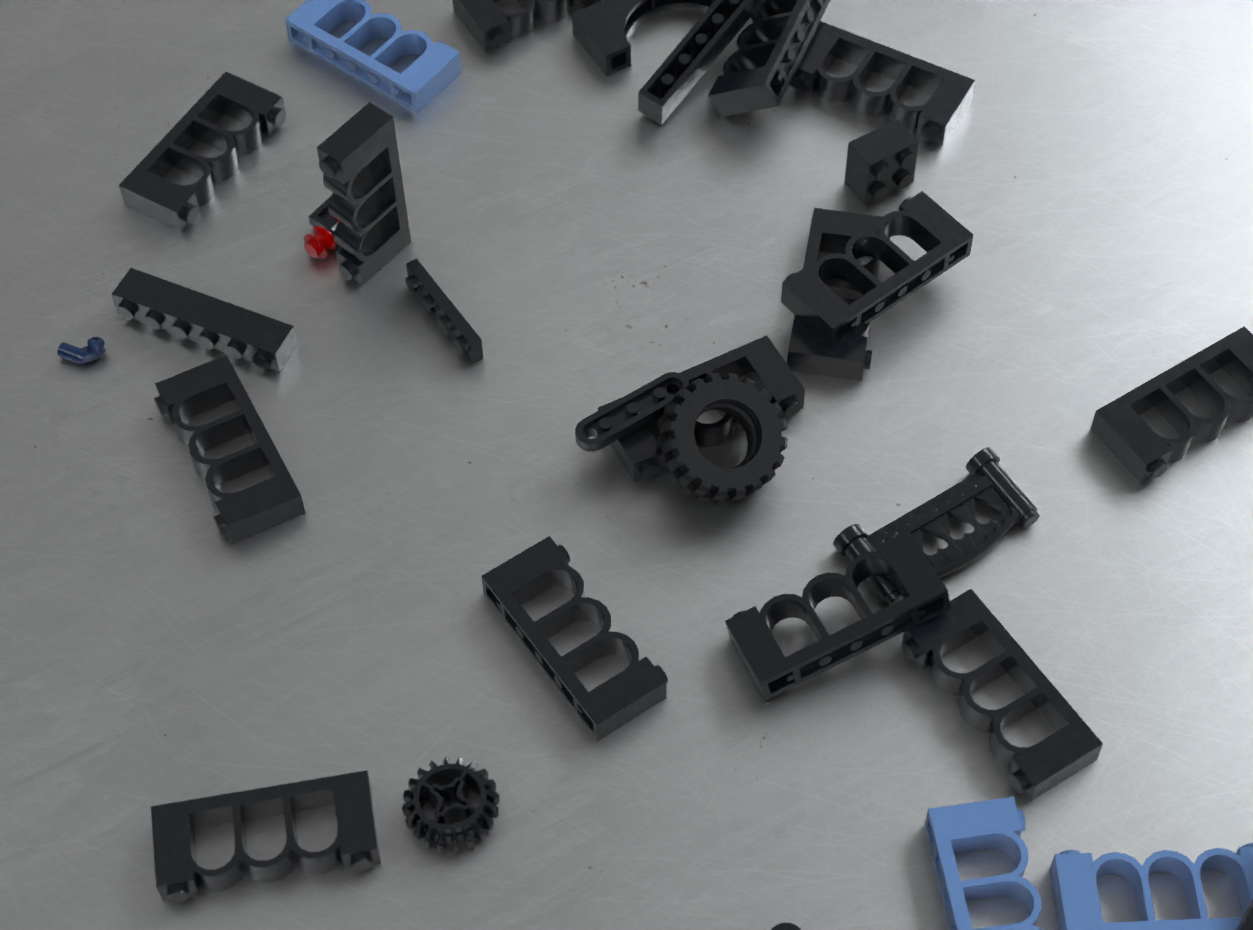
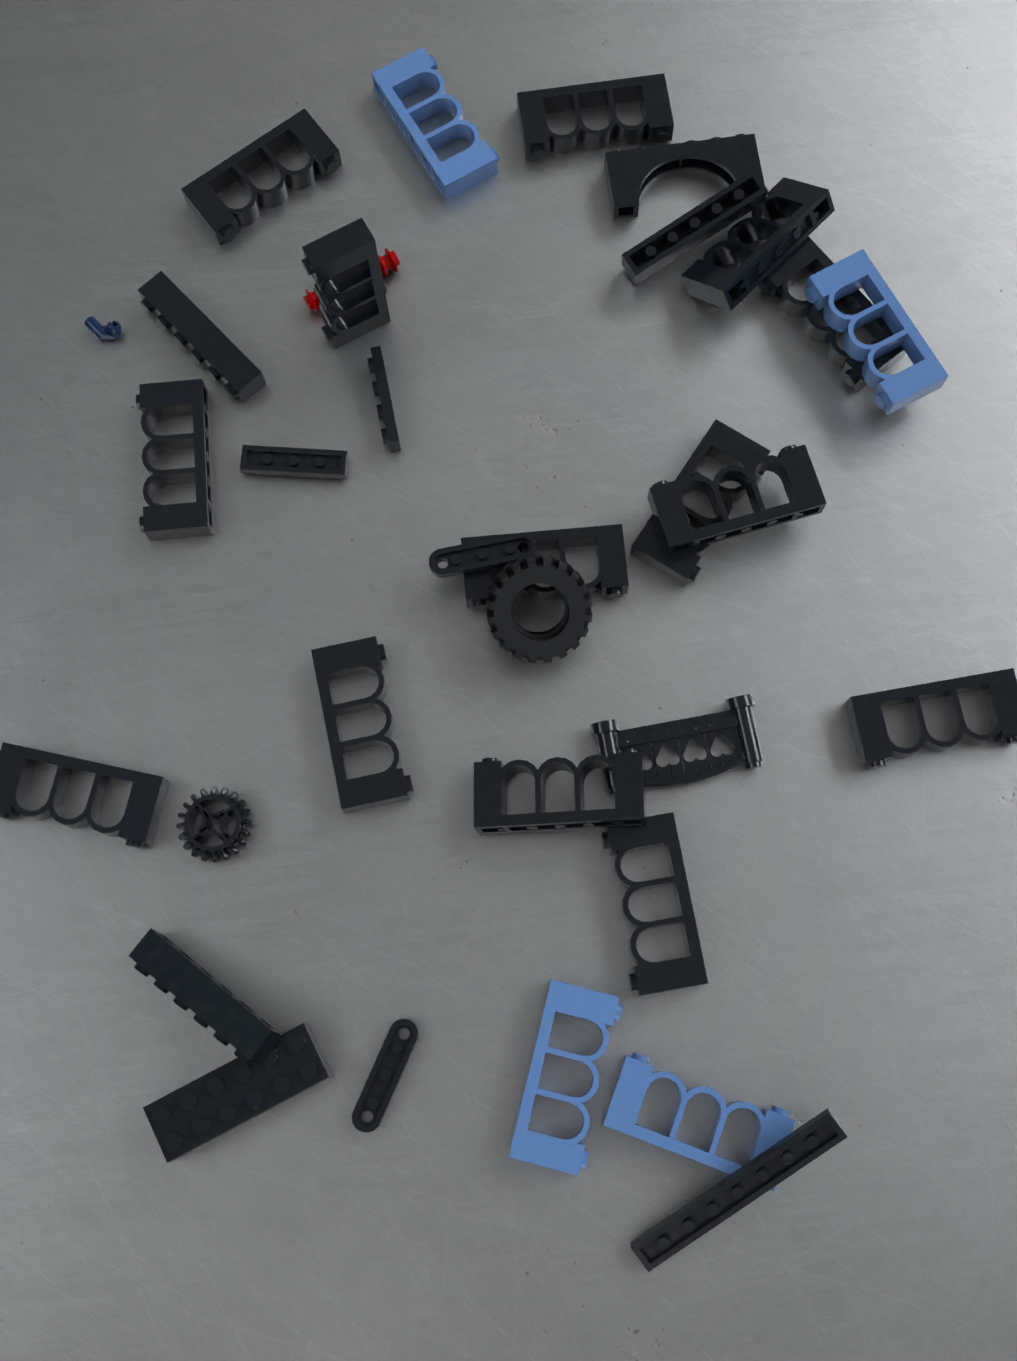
camera: 25 degrees right, 20 degrees up
black brick [844,119,919,206] -> none
none -> black plate [240,445,348,479]
none -> medium blue fence [804,249,949,416]

